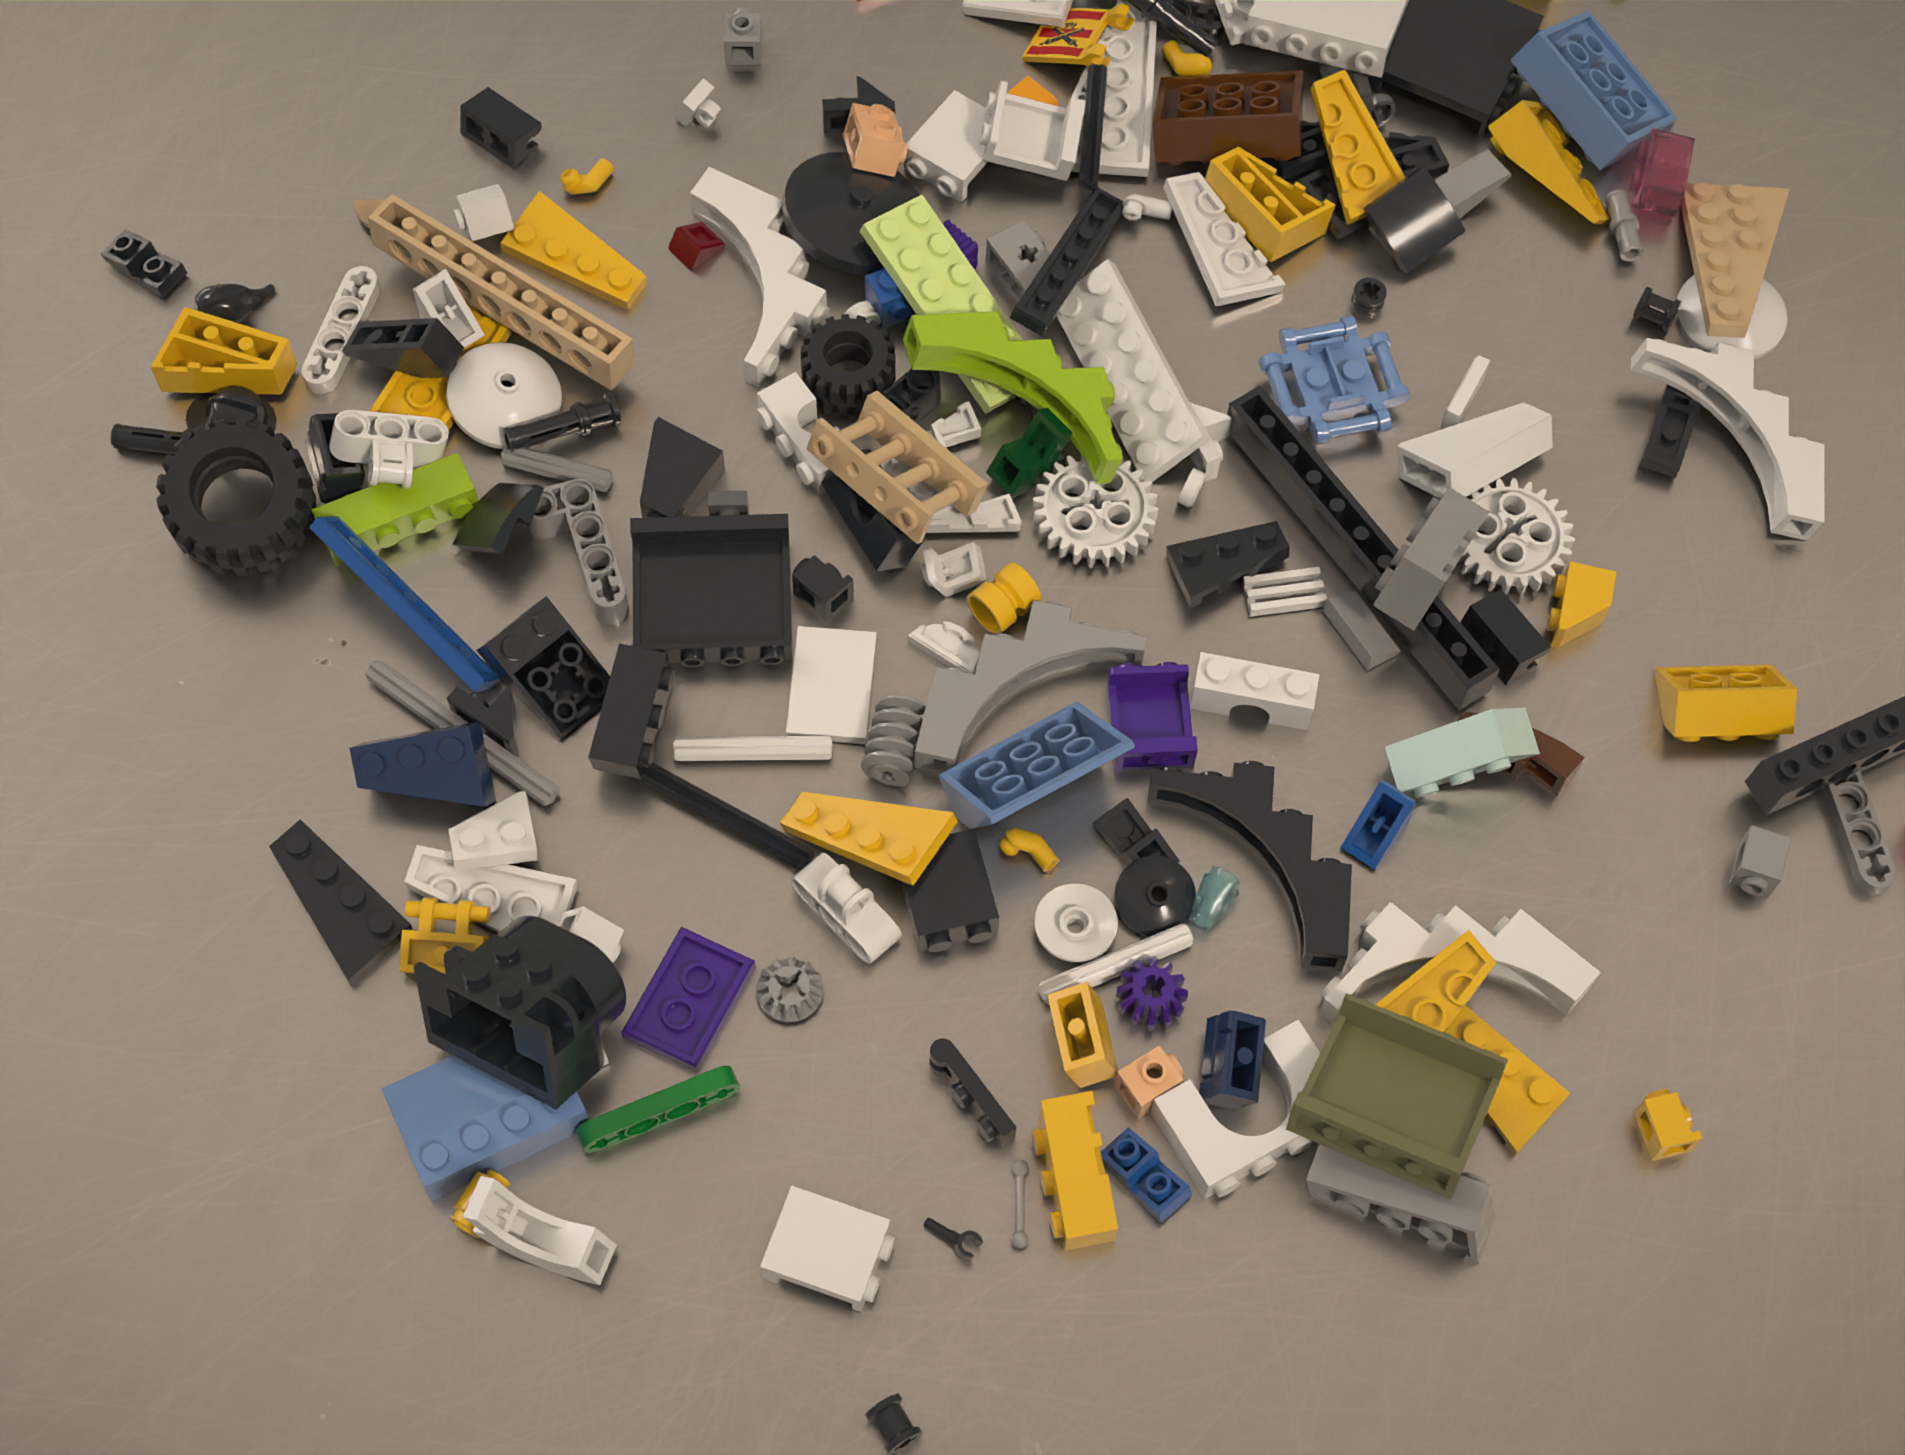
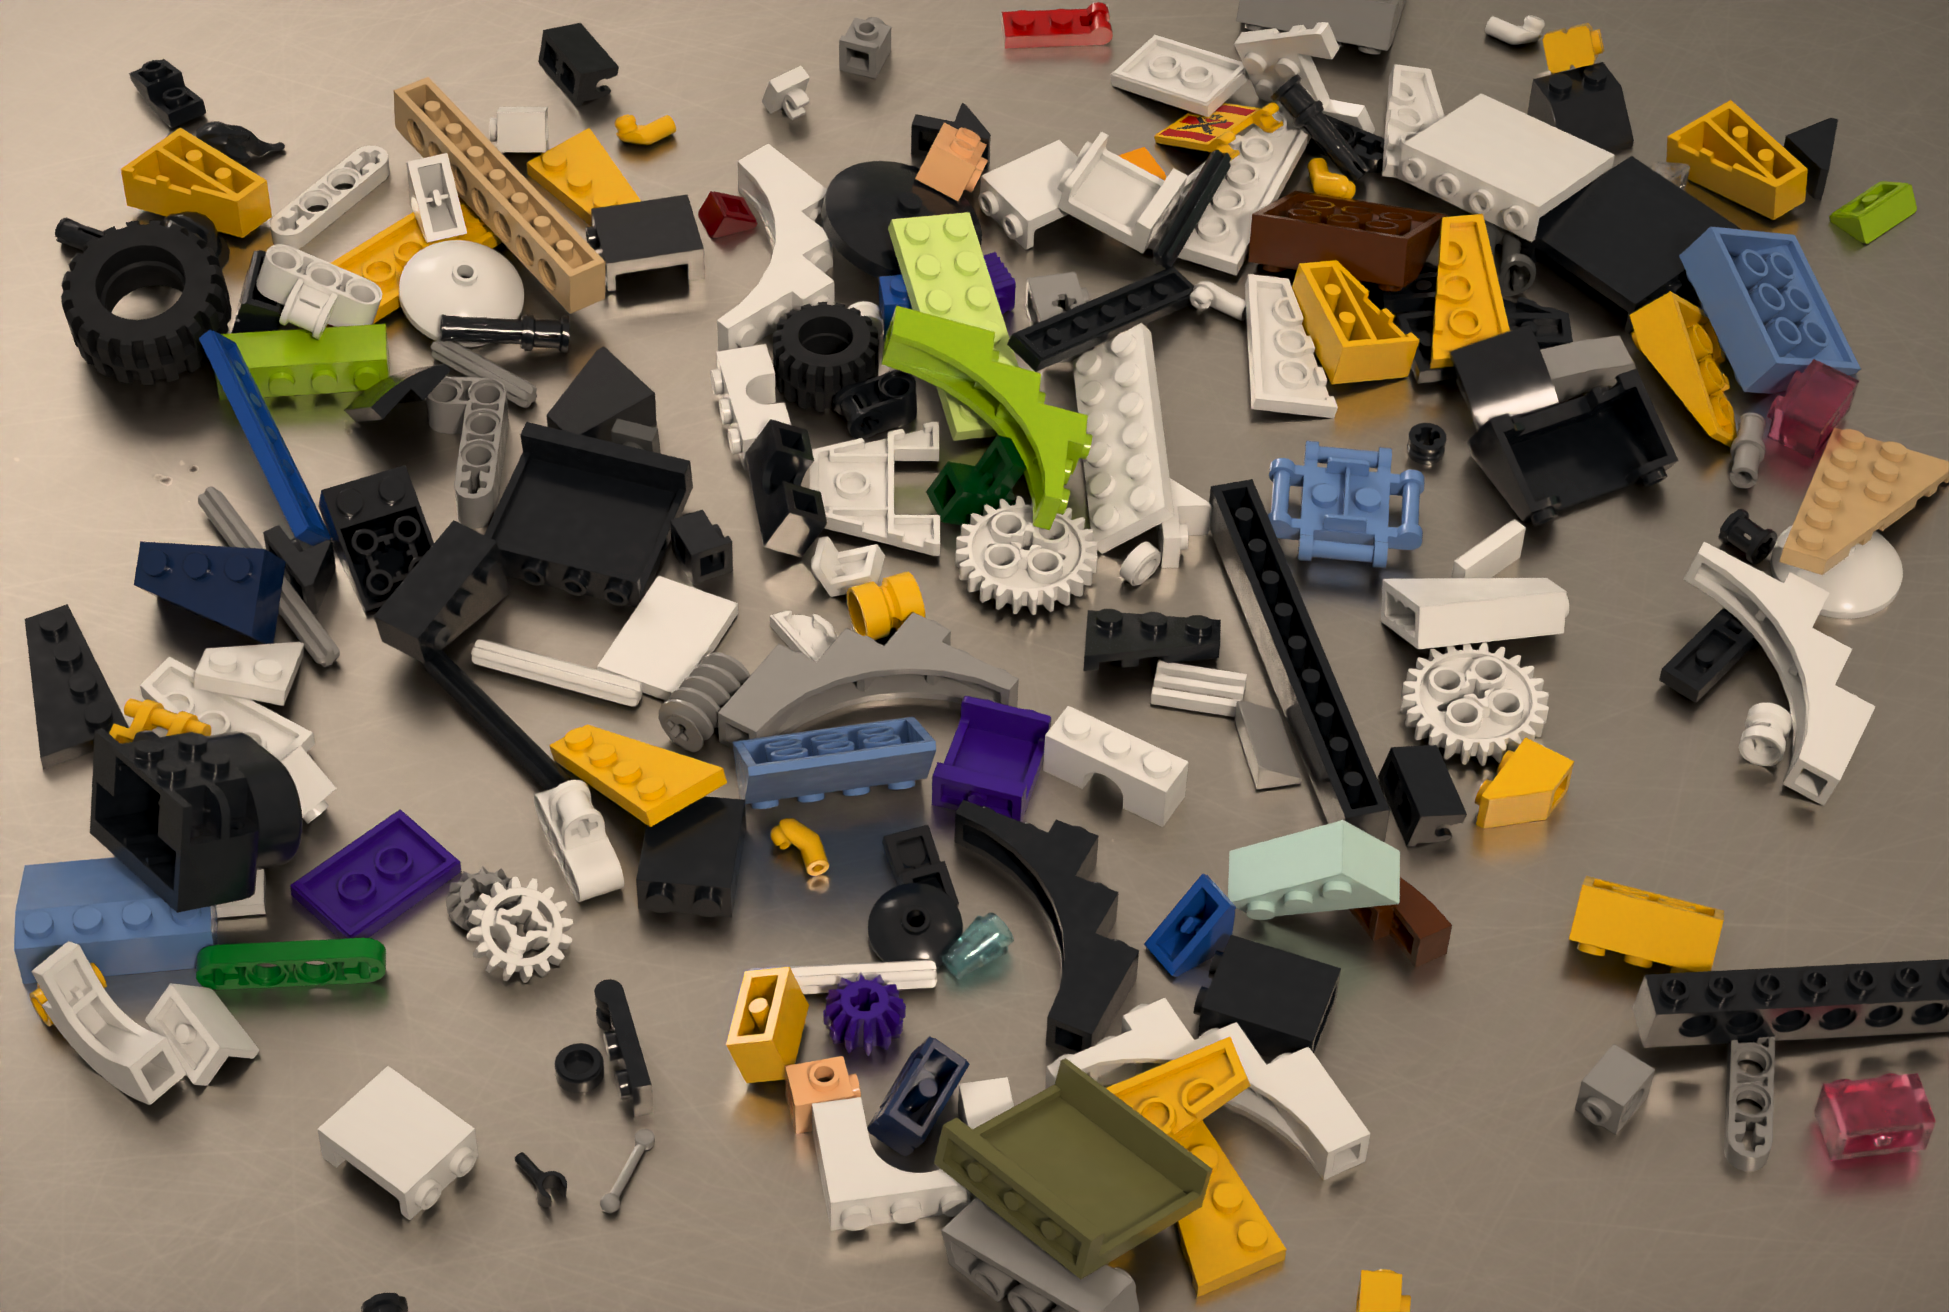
camera: 20 degrees right, 15 degrees down
black slope [342,318,464,378] -> none
tan fence [806,391,988,544] -> none
yellow wedge [1031,1091,1118,1251] -> none
white dish [1034,883,1118,962] -> none
blue slope [1100,1127,1192,1223] -> none
light grey wedge [1373,487,1489,631] -> none
none -> white panel [145,983,259,1086]
none -> white gear [467,877,573,983]
none -> black tile [555,1043,604,1093]
none -> black panel [585,194,705,292]
none -> black brick [1193,935,1341,1059]
none -> black windscreen [1466,369,1679,526]
none -> white wheel [1738,703,1793,766]

